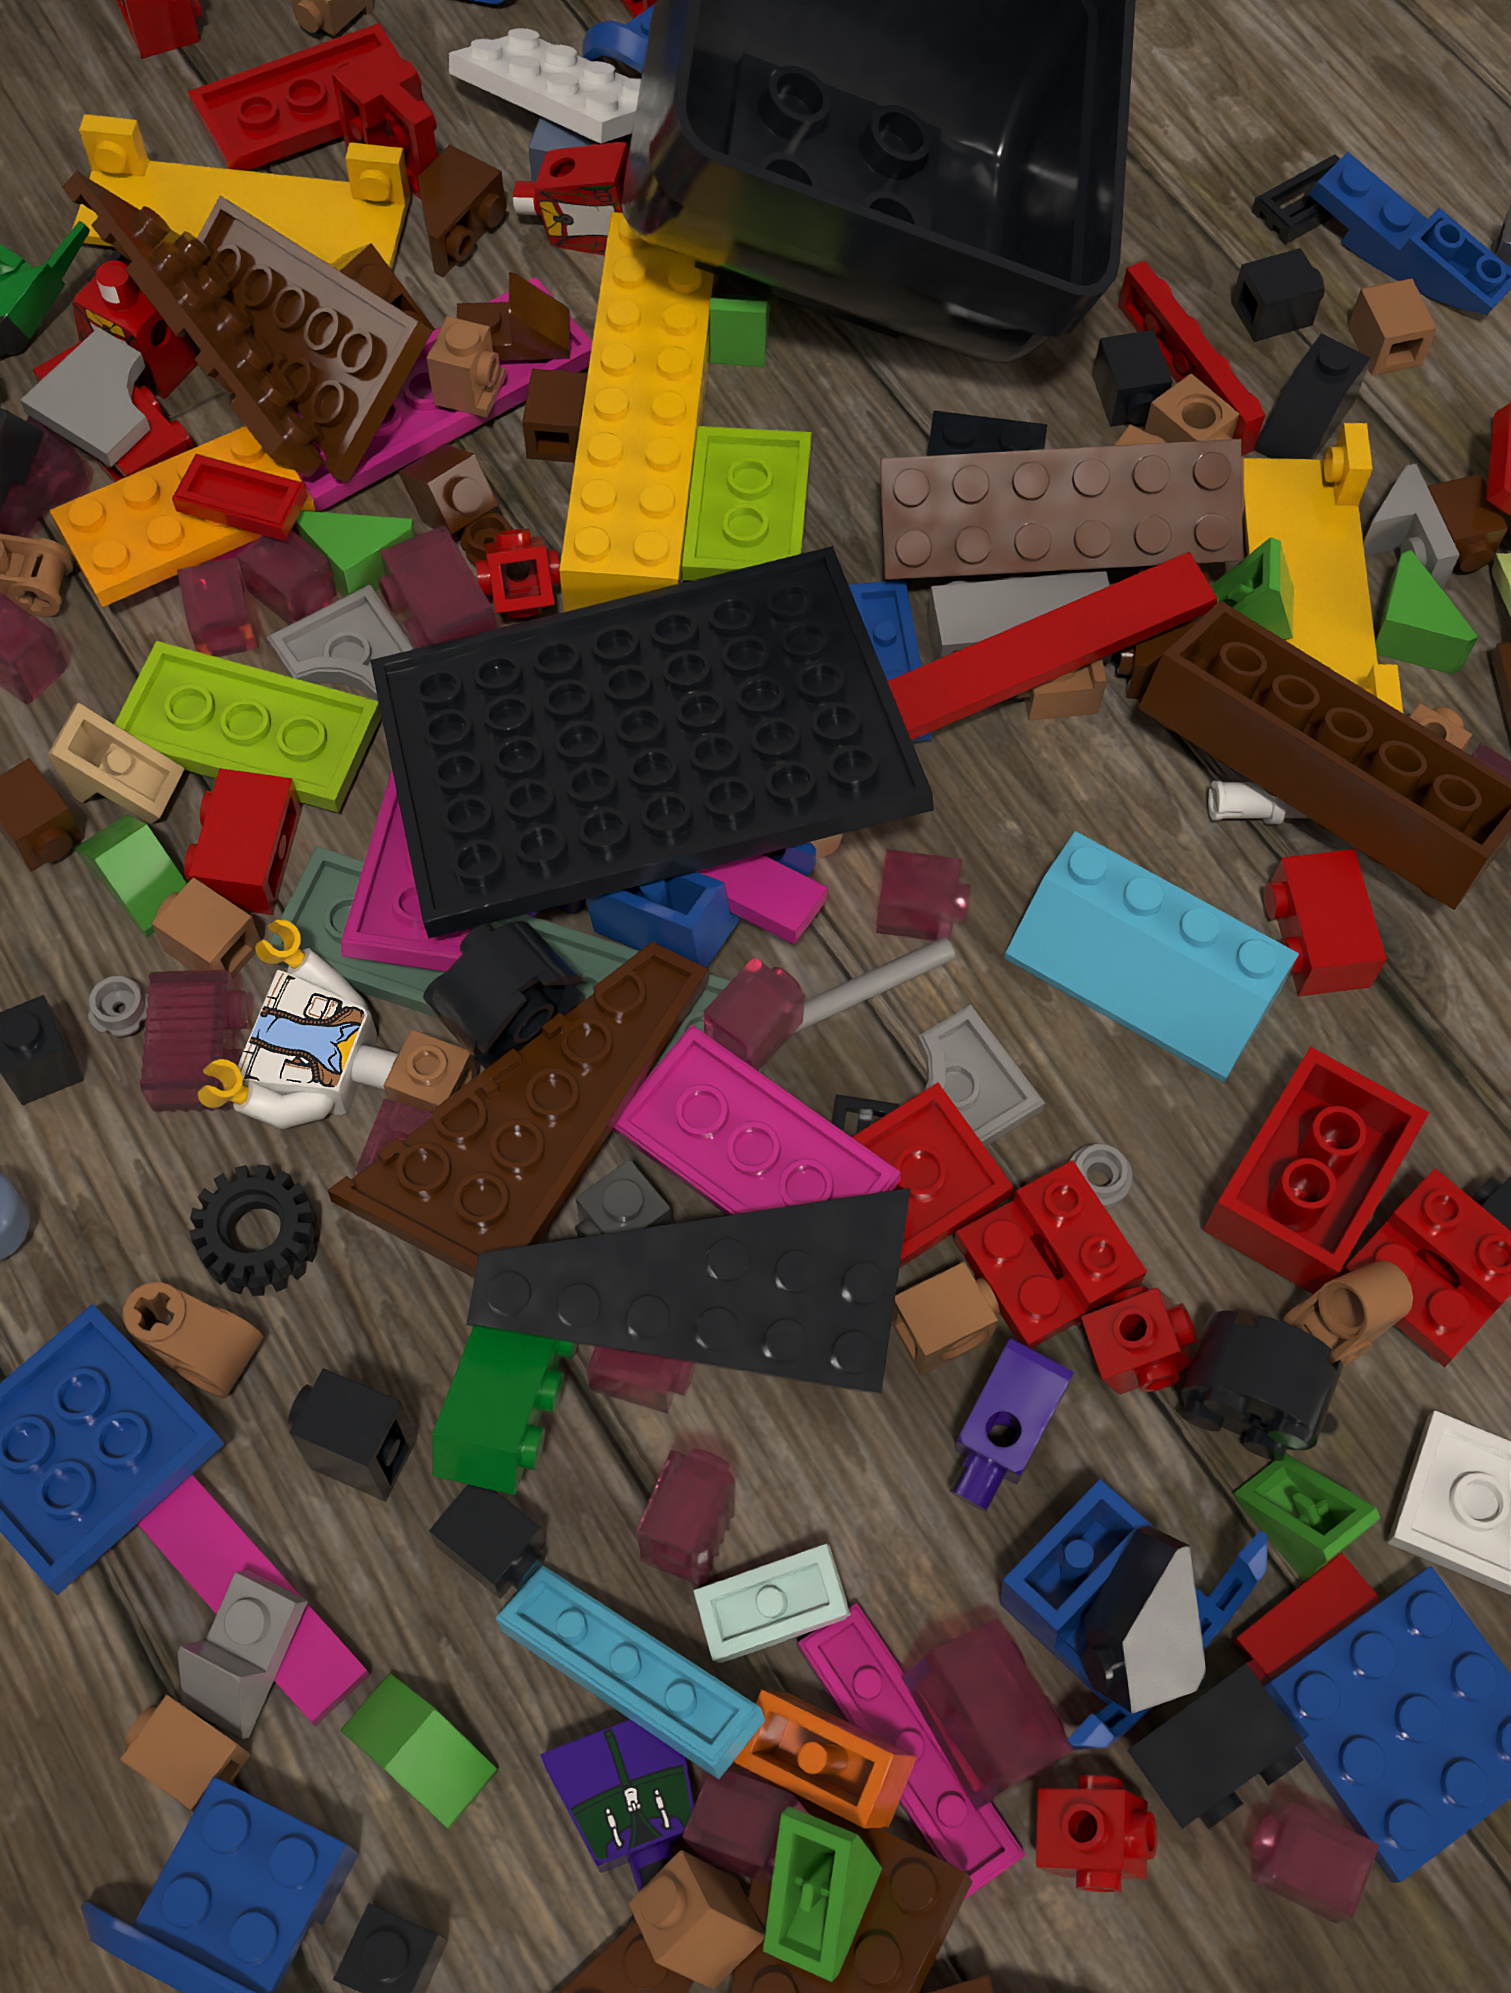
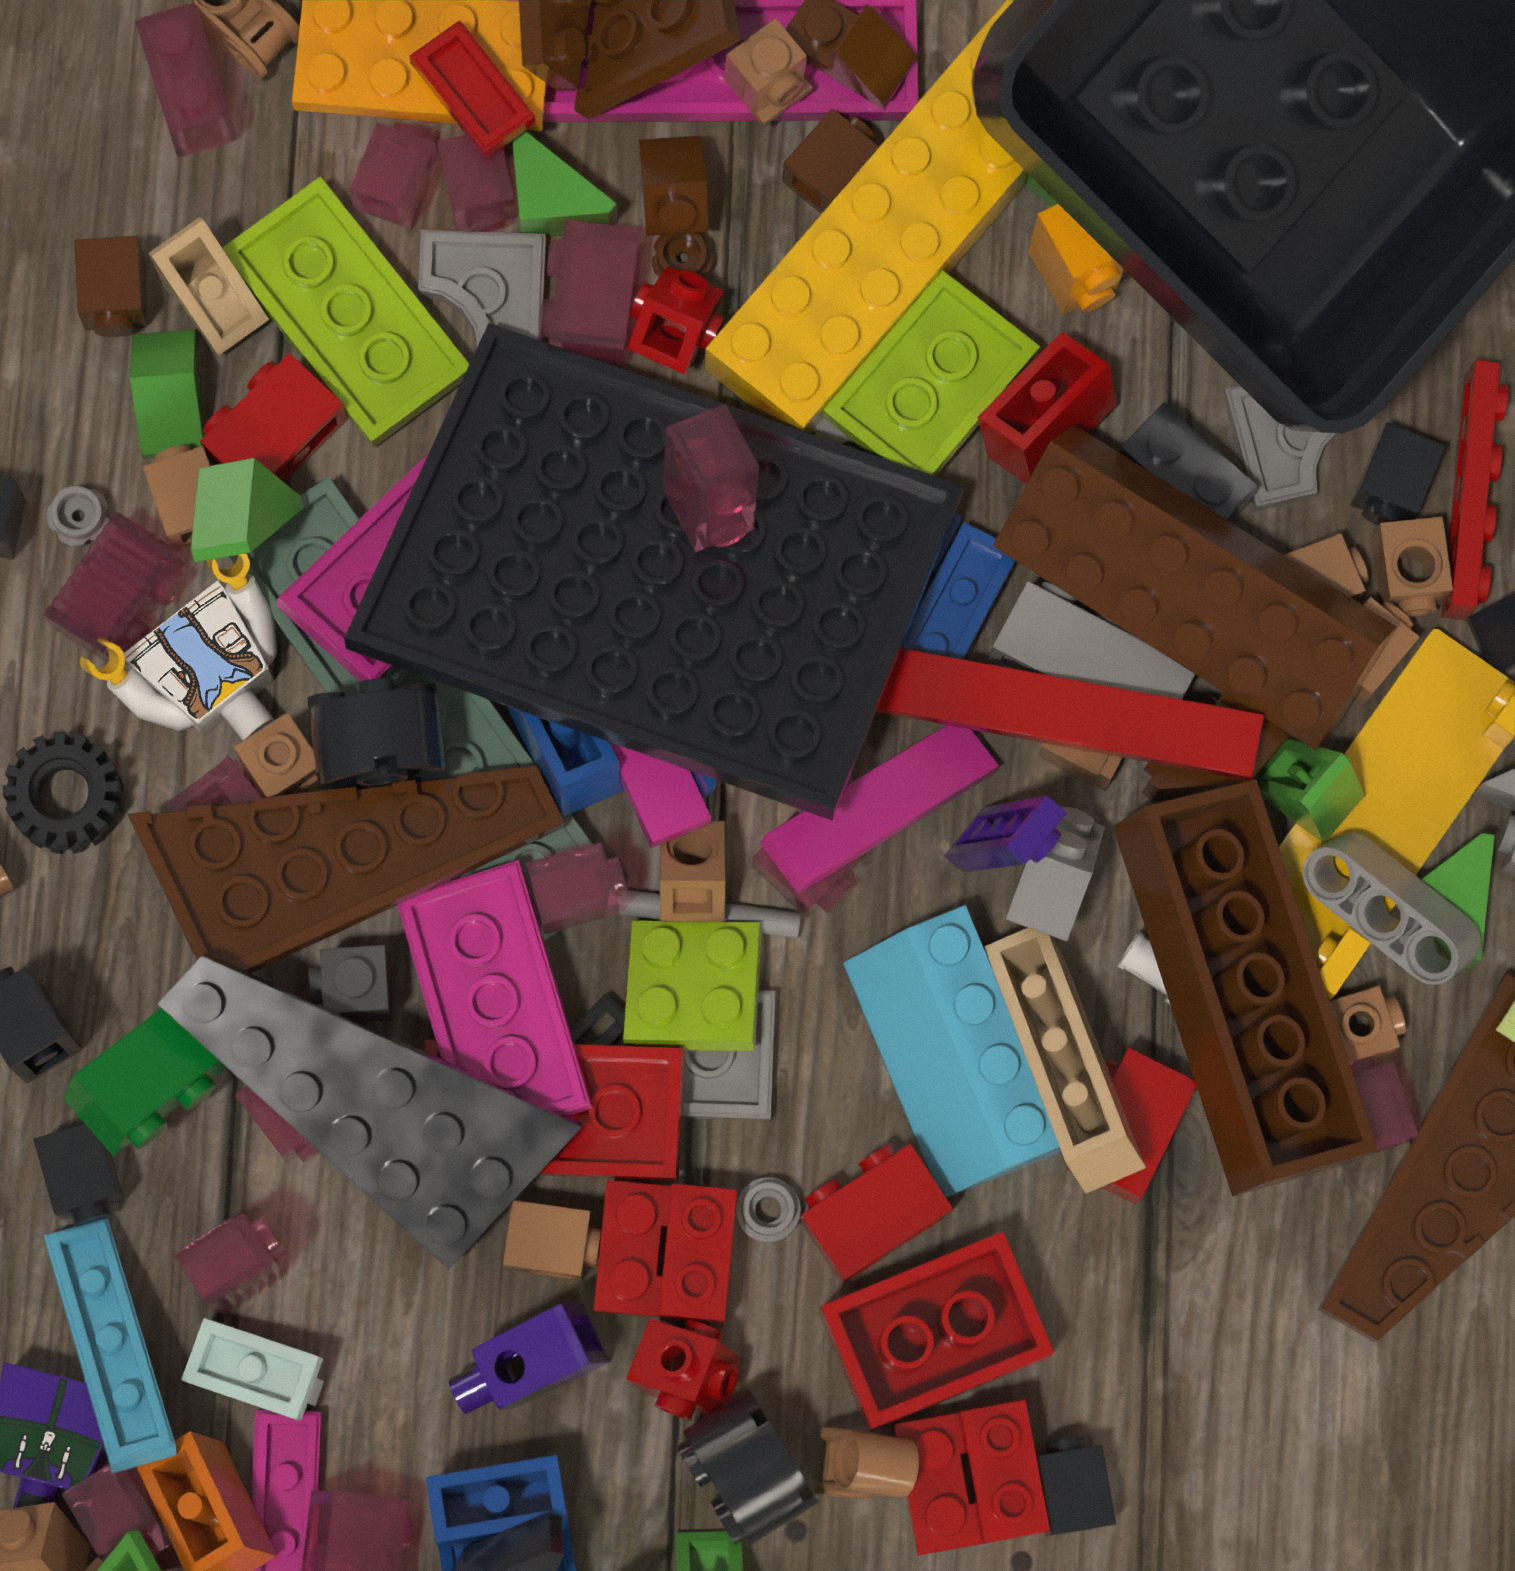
camera: 30 degrees right, 15 degrees up
none -> bright green slope [191,458,304,562]
none -> lime plate [623,920,762,1051]
none -> medium nougat brick [660,821,725,922]
none -> clear pink brick [663,404,759,552]
none -> dark pink tile [760,725,999,894]
none -> red brick [799,1143,953,1285]
none -> dark purple plate [944,795,1067,872]
none -> red brick [977,332,1117,484]
none -> tan brick [984,928,1146,1194]
none -> light grey brick [1006,807,1105,941]
none -> light orange brick [1028,204,1124,315]
none -> light grey tile [1223,385,1340,512]
none -> light grey beam [1303,832,1481,985]

